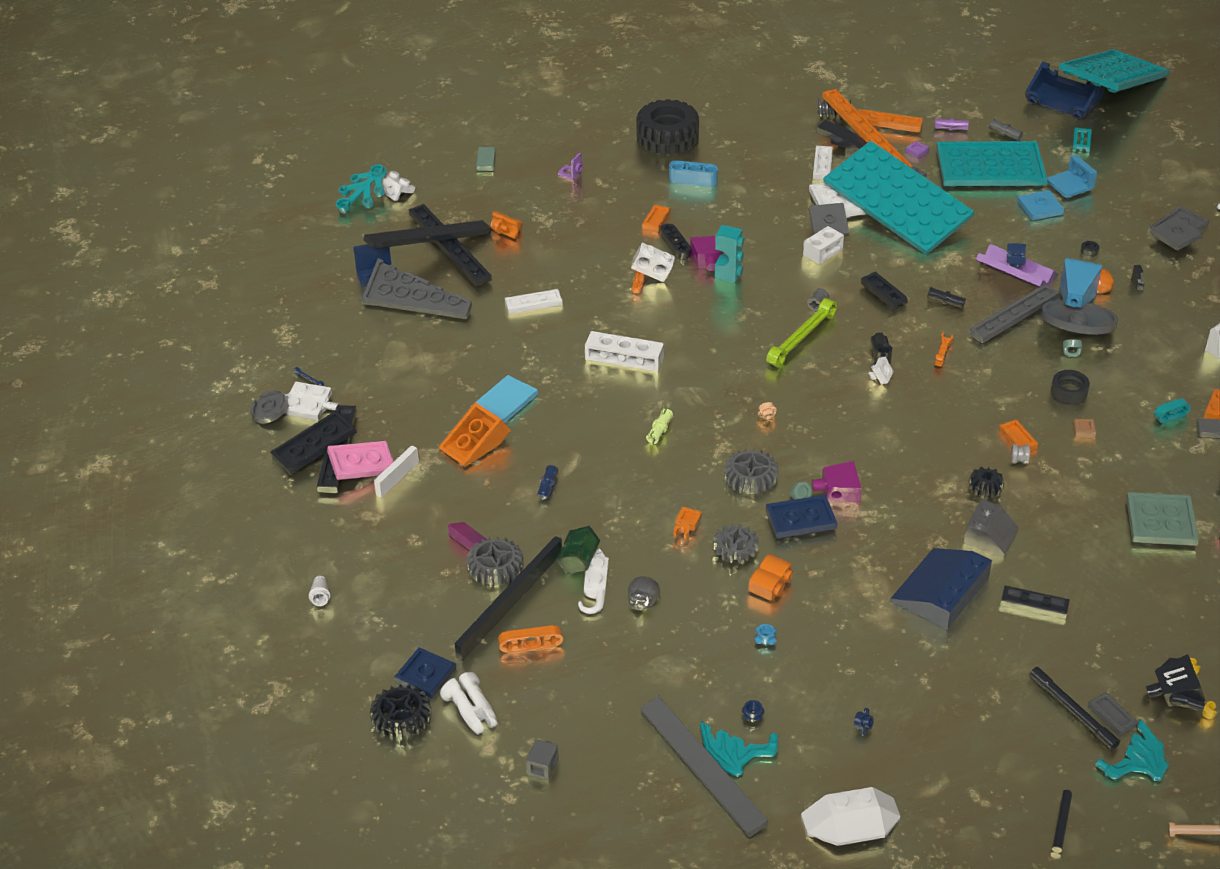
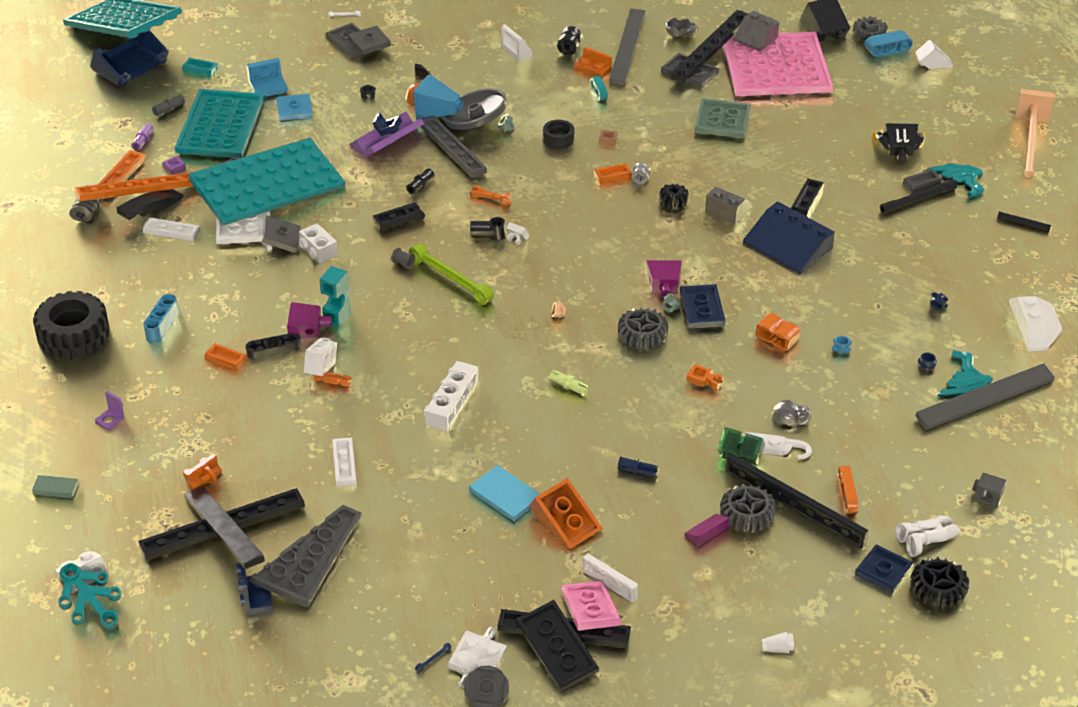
camera: 85 degrees left, 0 degrees up
dark grey gear [713,524,759,563] -> none

